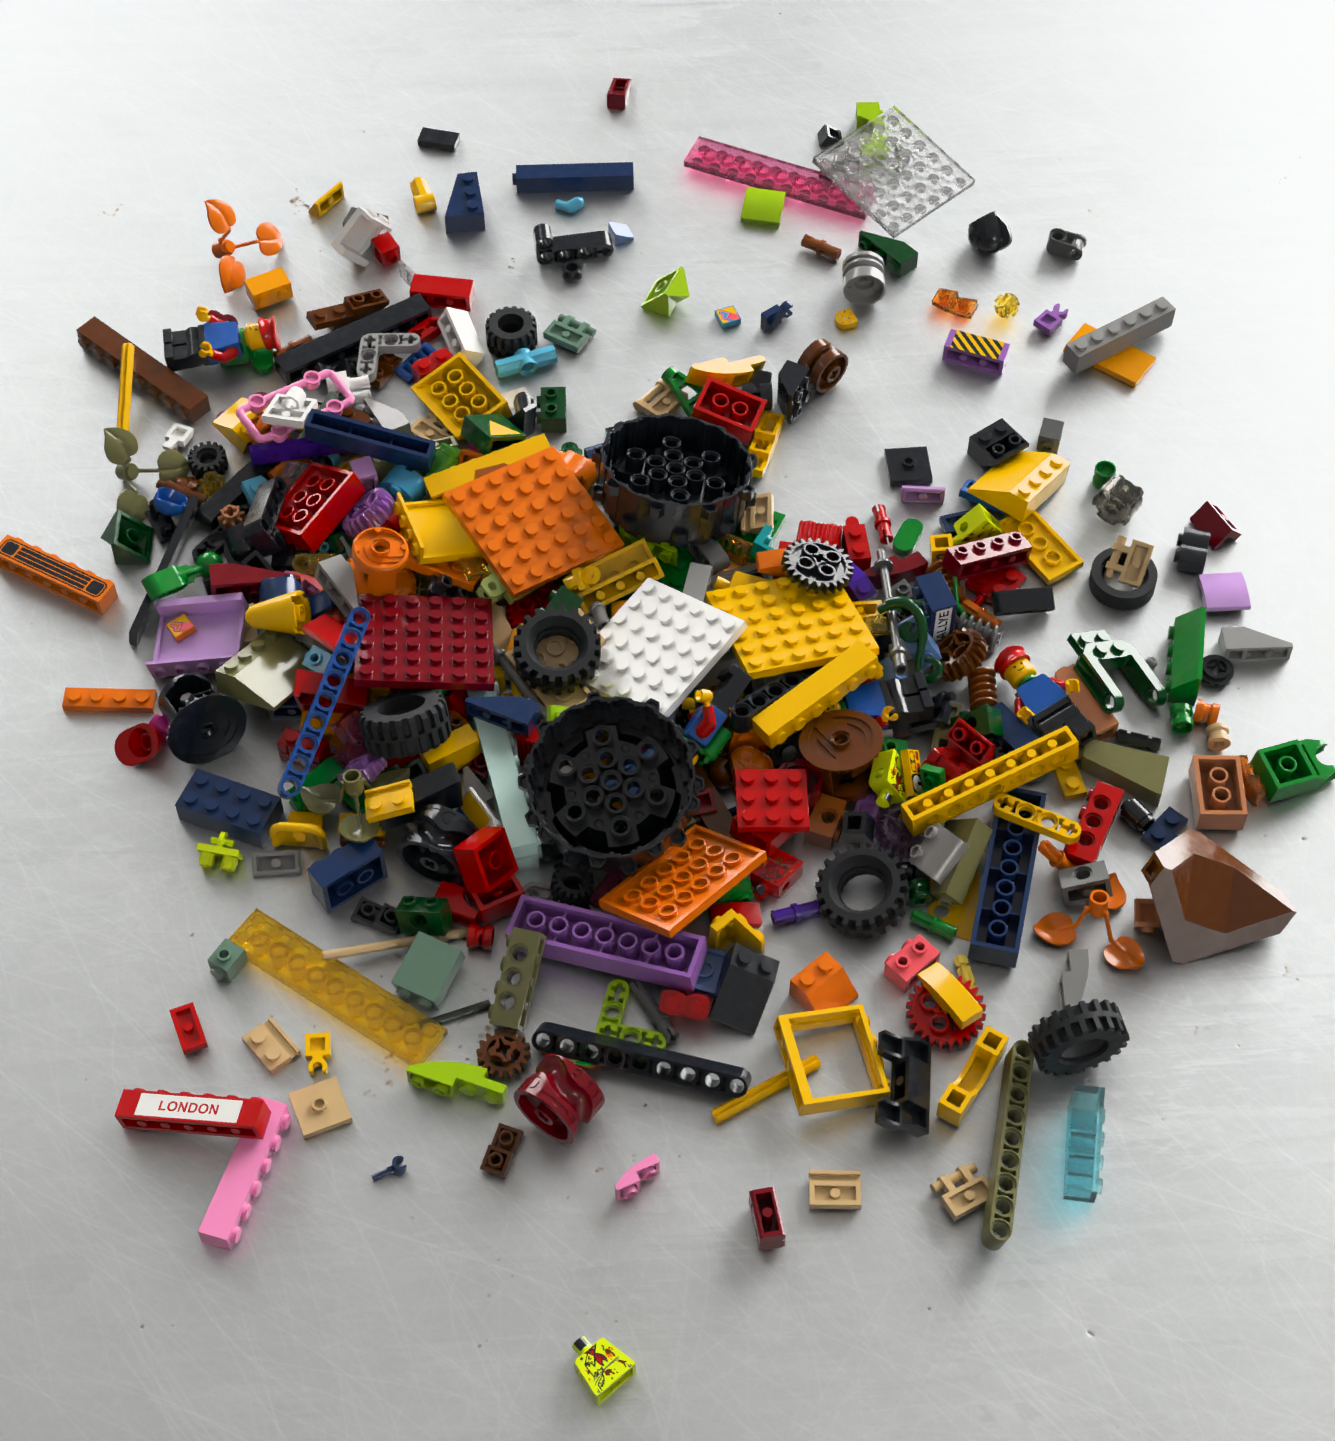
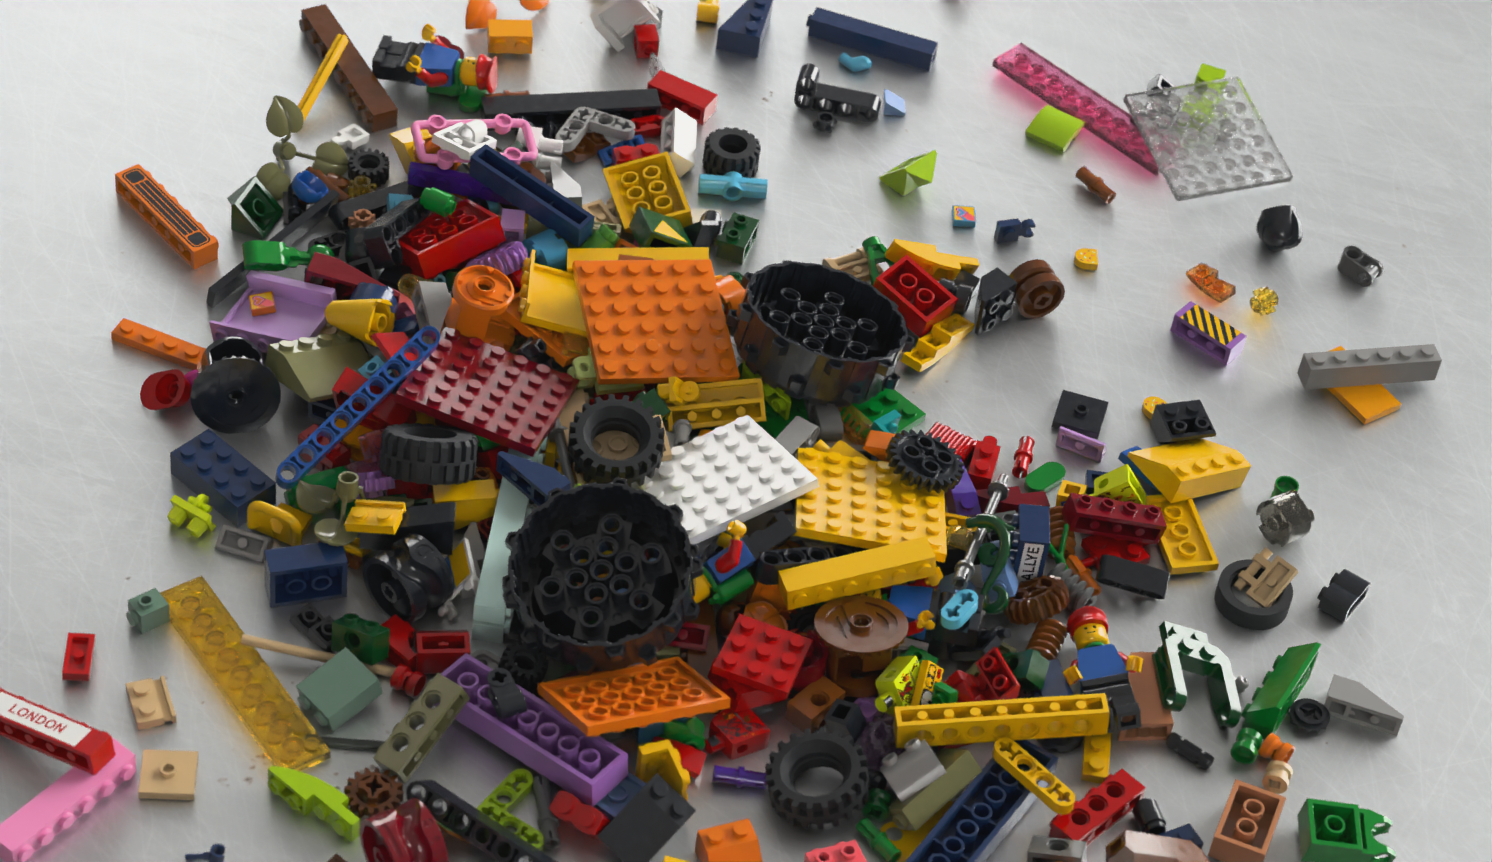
camera: 15 degrees right, 10 degrees down
yellow plate [305,1032,331,1076] -> none
reddish brown slope [306,289,390,331] -> none
red brick [453,826,519,893] -> none
sand green plate [543,314,596,353] -> none
tan plate [741,492,774,535] -> none
light grey wheel [842,250,886,305] -> none
dark green slope [858,230,918,278] -> none
medium lavender plate [1033,303,1069,335] -> none
dark grey brick [1036,418,1064,454] -> none
orange axle [1038,840,1075,870] -> none
olive slope [1078,740,1169,807] -> none
dark red panel [1190,501,1242,548] -> none
lavender slope [1197,572,1251,612] -> none
clear orange slope [1238,755,1265,807] -> none
none -> green brick [420,187,457,217]
none -> black piece [487,668,527,720]
none -> medium azure beam [940,589,978,630]
none -> yellow tile [1142,396,1166,420]

